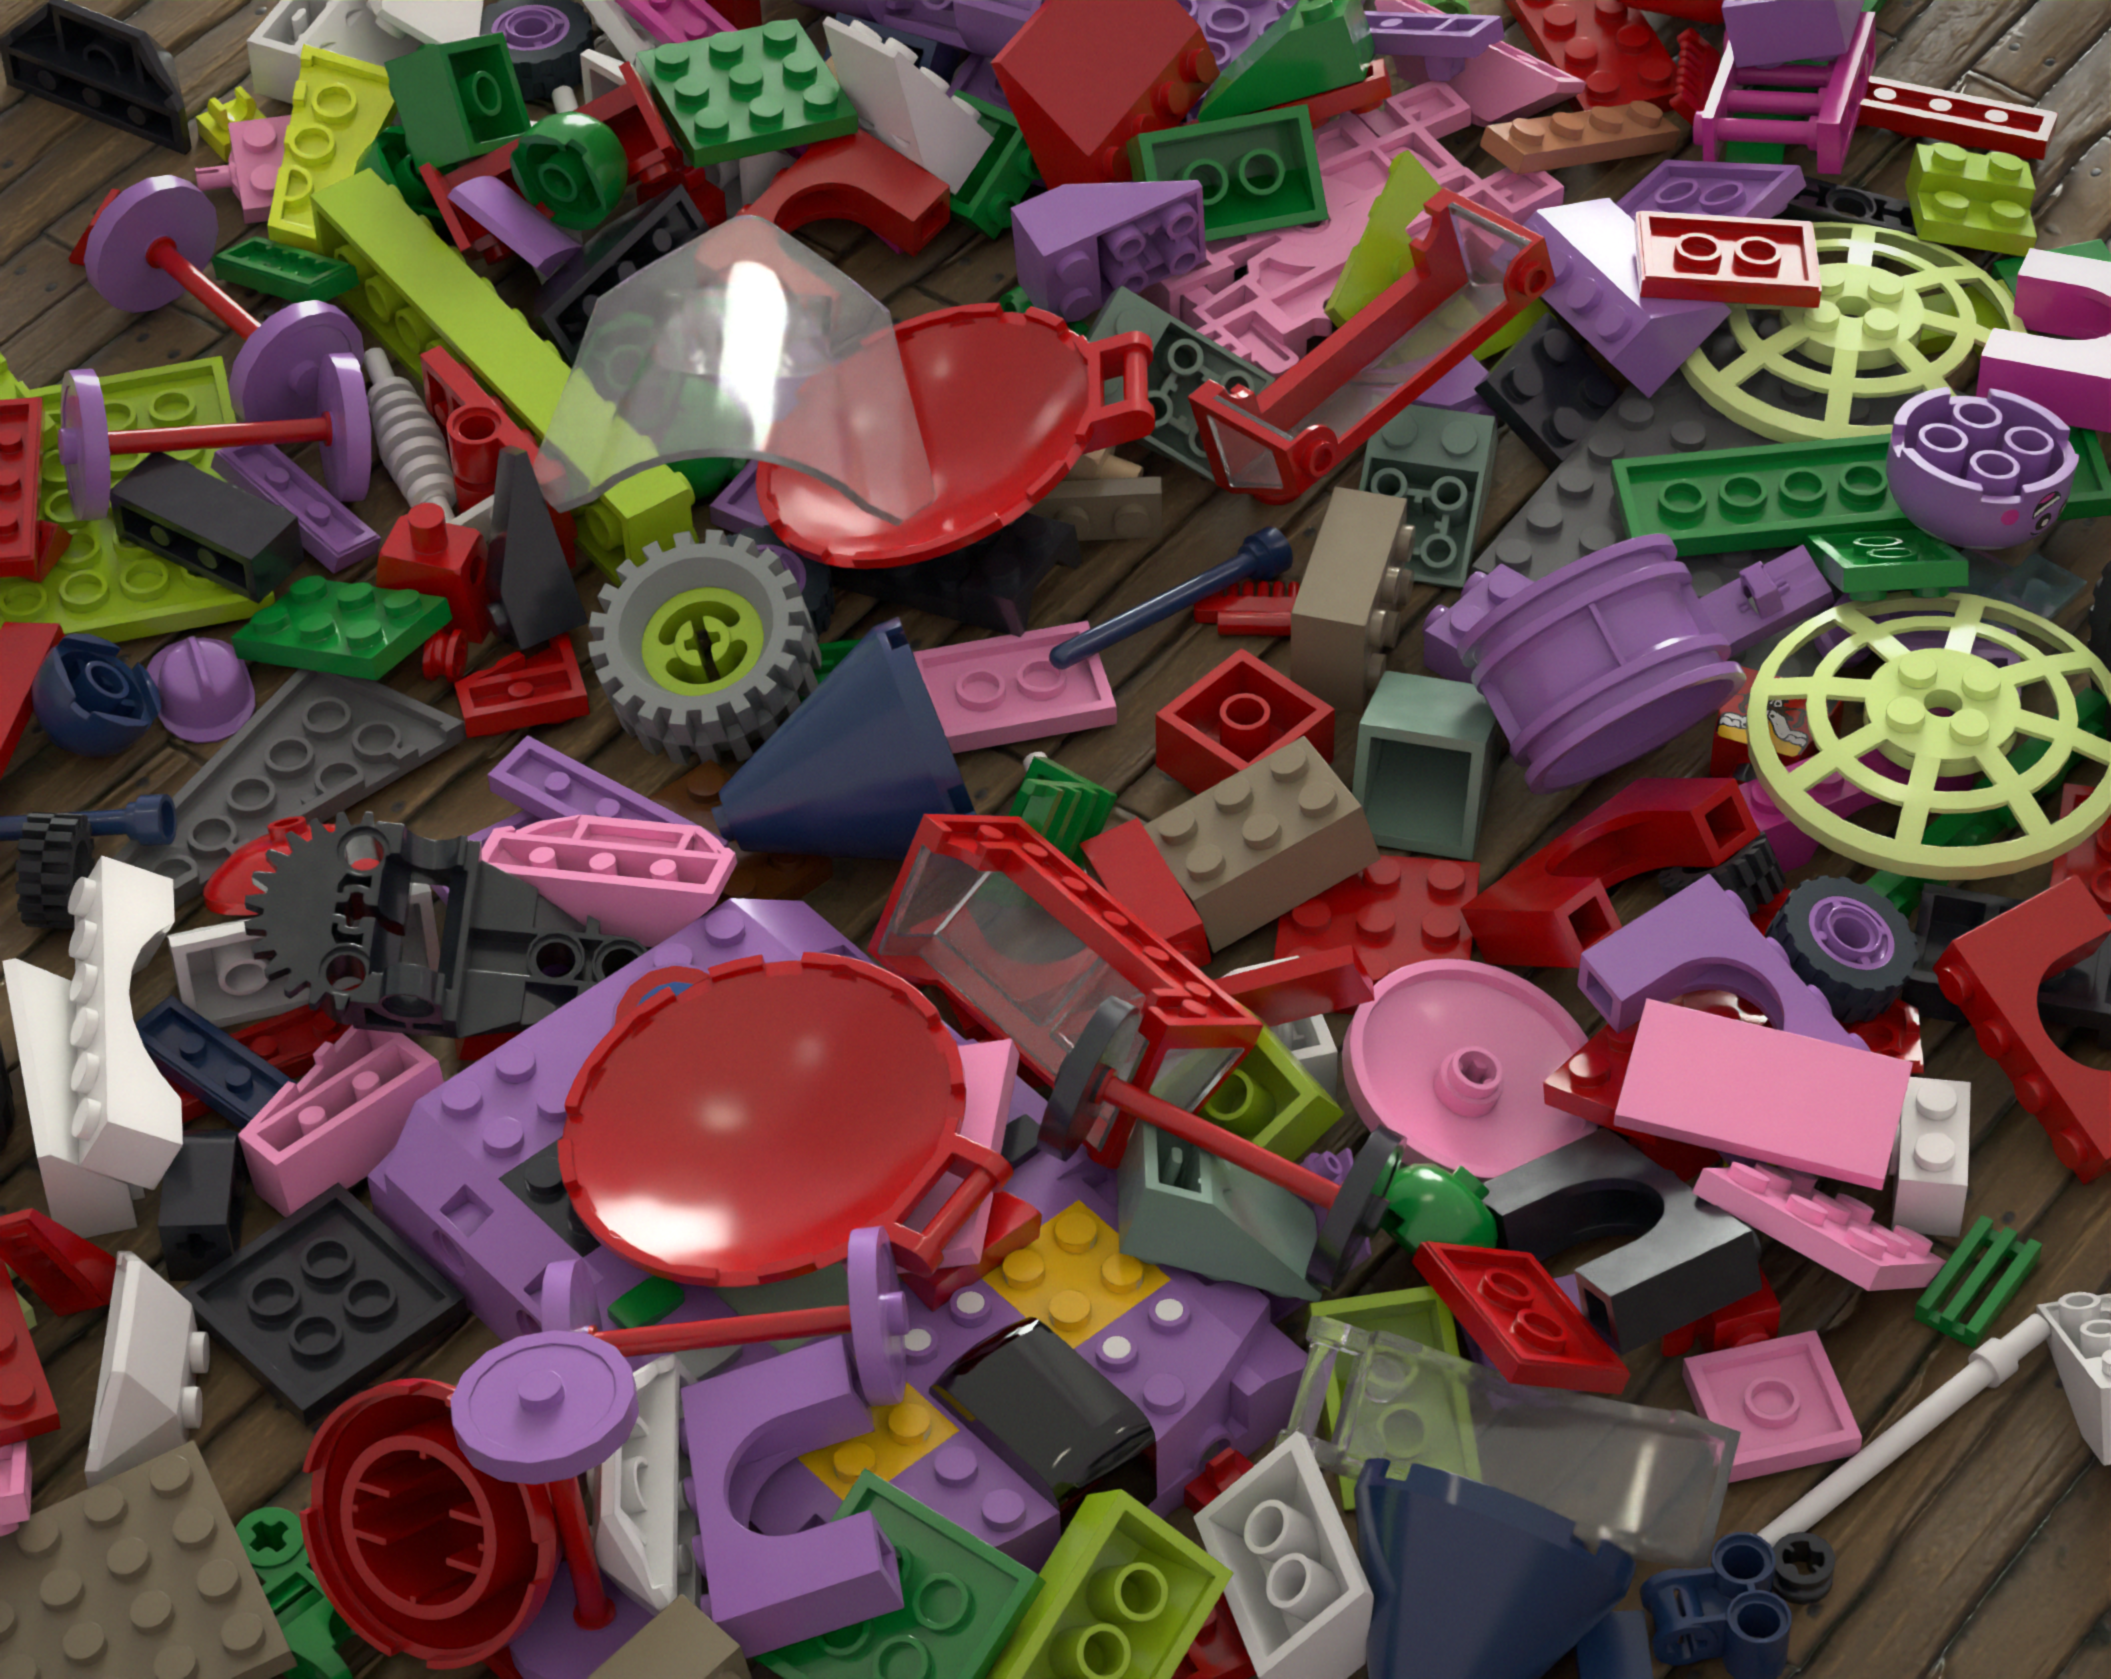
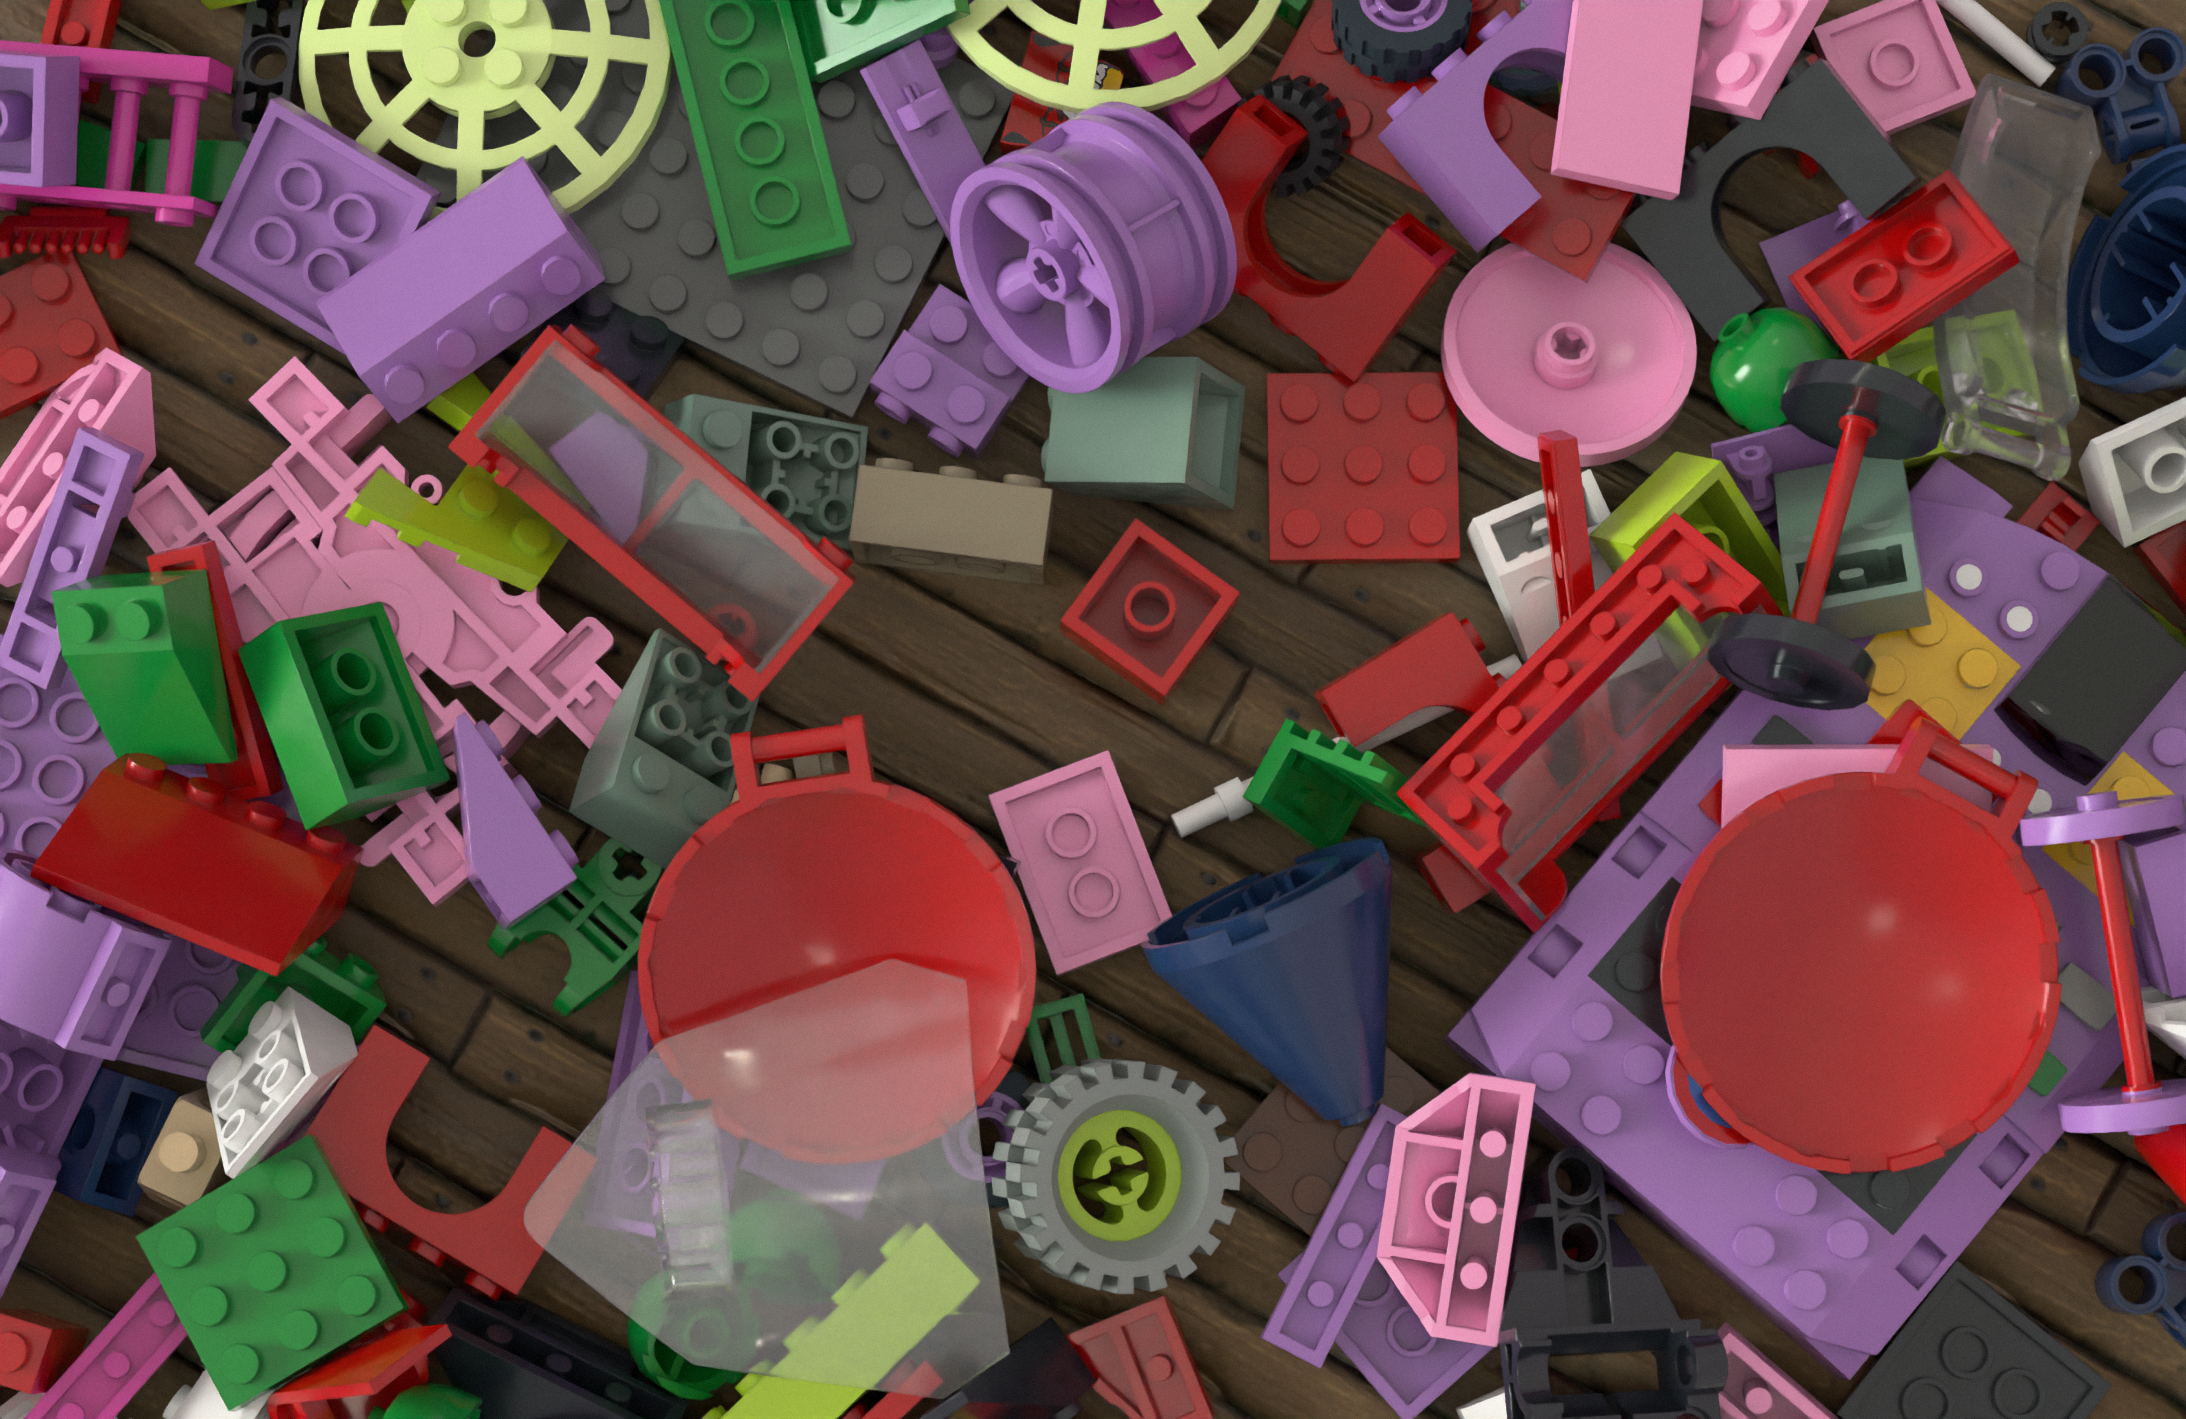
camera: 100 degrees left, 35 degrees up
dark blue piece [1049,526,1293,670] -> none
dark tan brick [1143,736,1381,953] -> none
red piece [1194,581,1300,636] -> none
nougat plate [1480,101,1681,175] -> none
red tile [1634,211,1822,308] -> none

